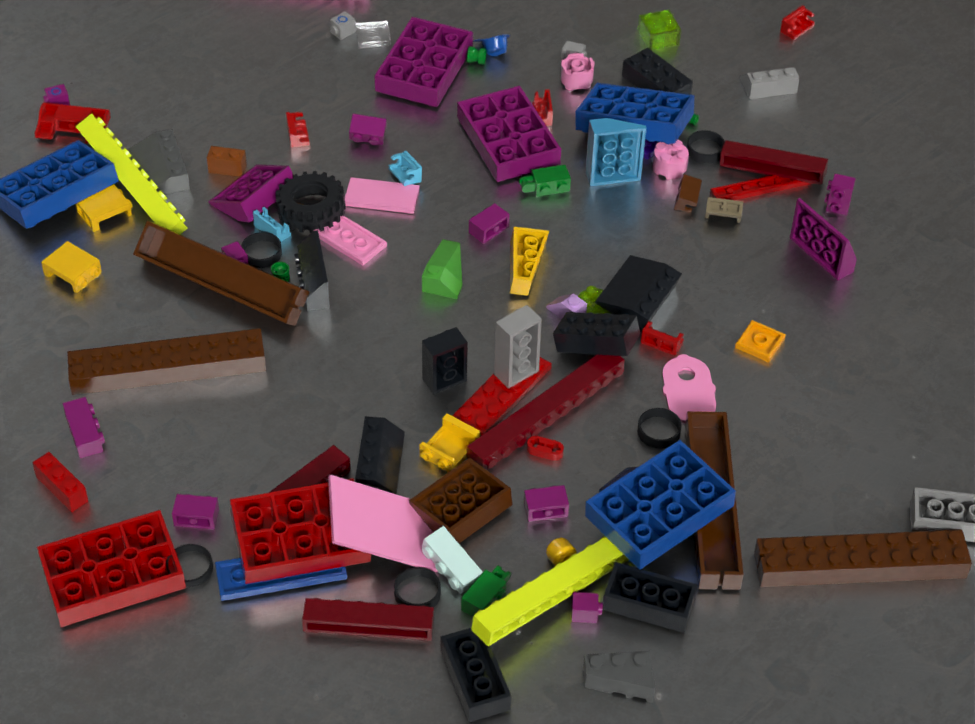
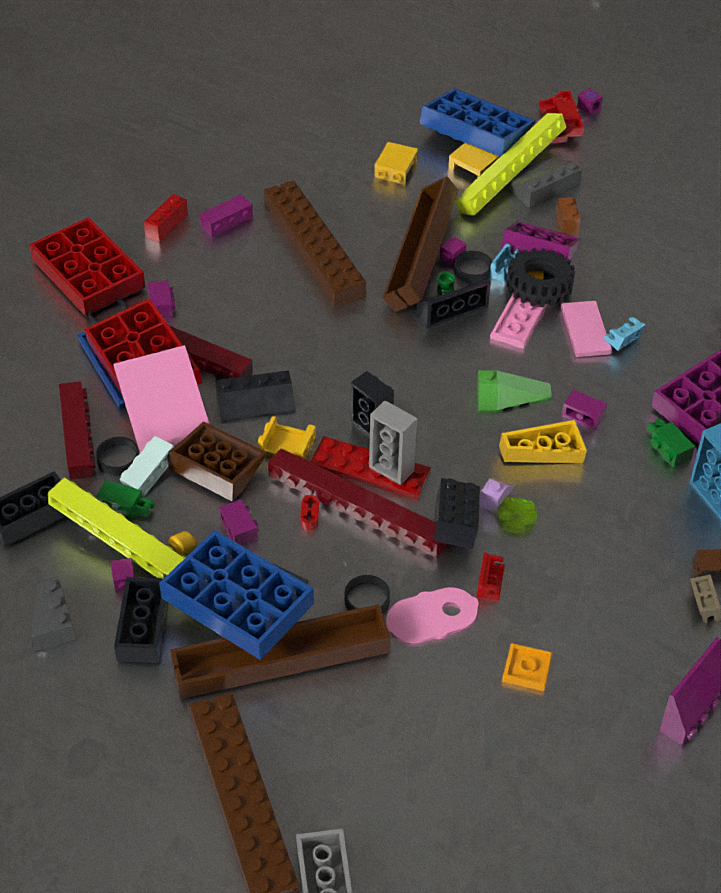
camera: 75 degrees right, 0 degrees up
red hinge [286,112,310,148] -> none
magenta brick [349,114,387,145] -> none
black slope [595,255,682,333] -> none

